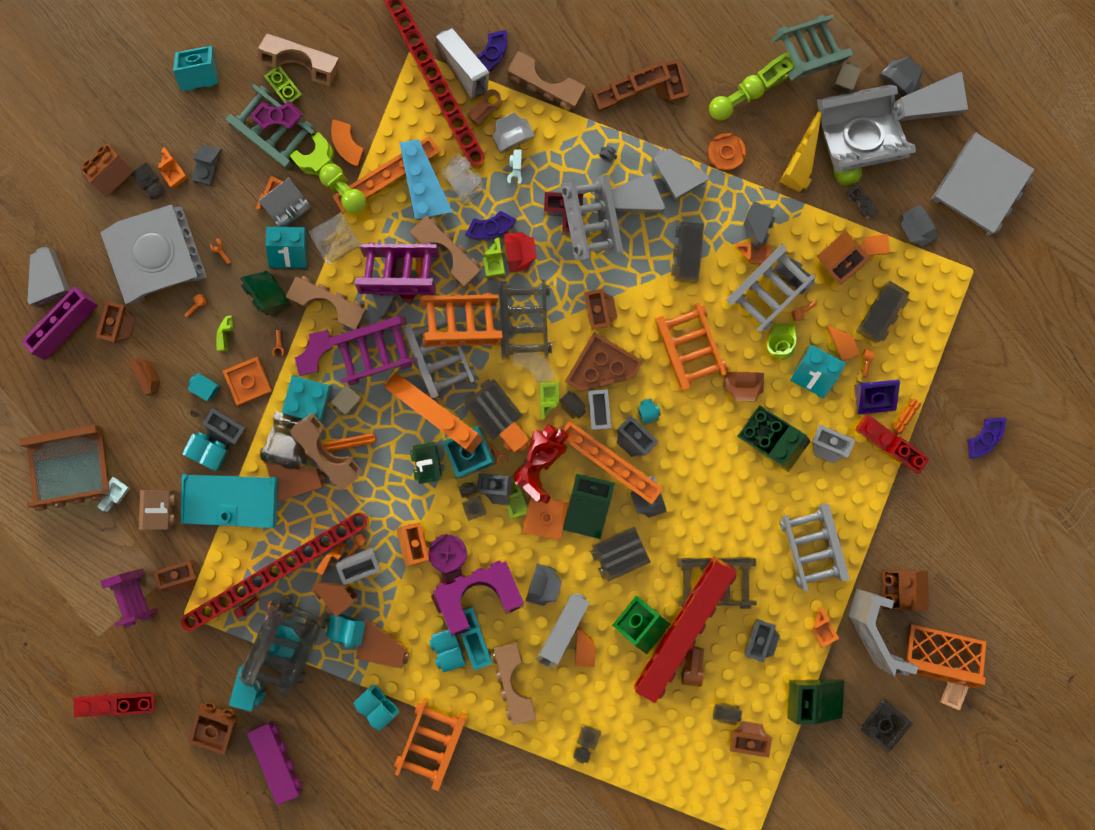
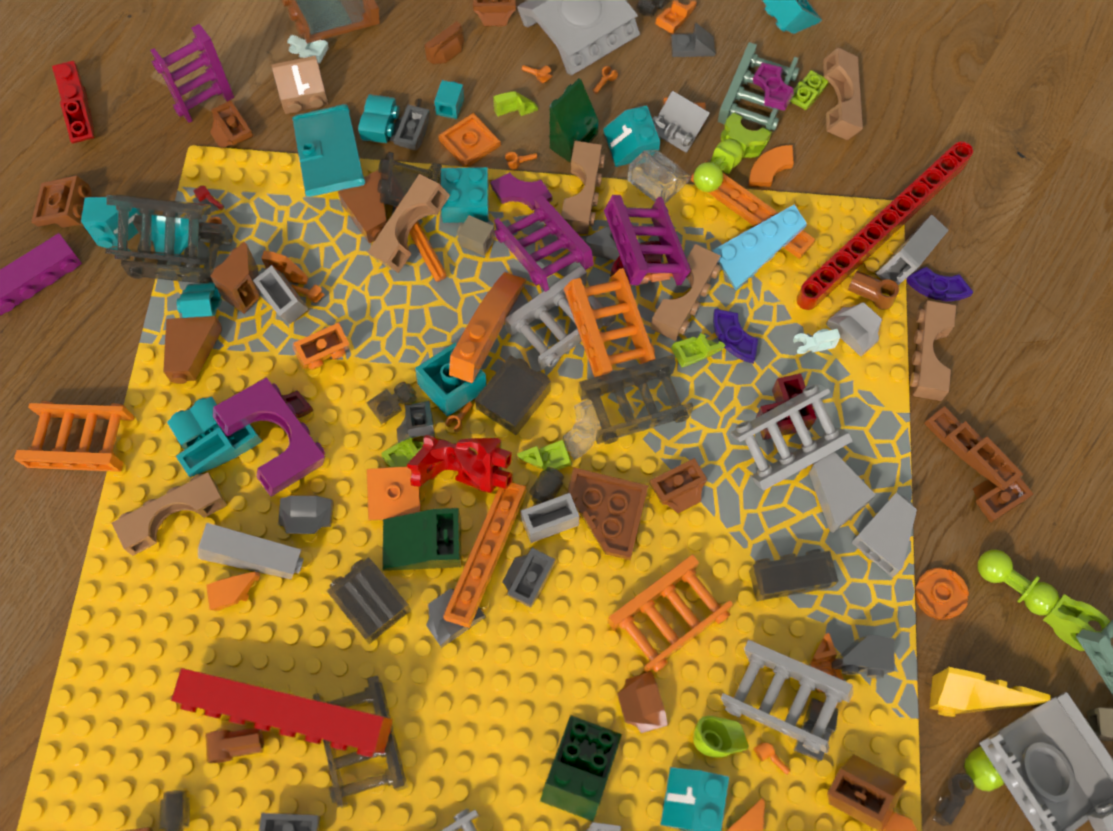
camera: 80 degrees right, 20 degrees down
red beam [181,512,369,631] -> none
teal brick [353,684,399,731] -> none
clear green slope [410,442,443,484] -> none
magenta tile [429,535,467,573] -> none
clear slope [441,153,483,206] -> none
orange brick [499,422,530,453] -> none
red slope [504,232,537,273] -> none
clear smoke plate [573,724,602,764] -> none
dark grey plate [599,145,617,163] -> none
green slope [612,595,671,654] -> none
teal plate [637,398,661,425] -> none

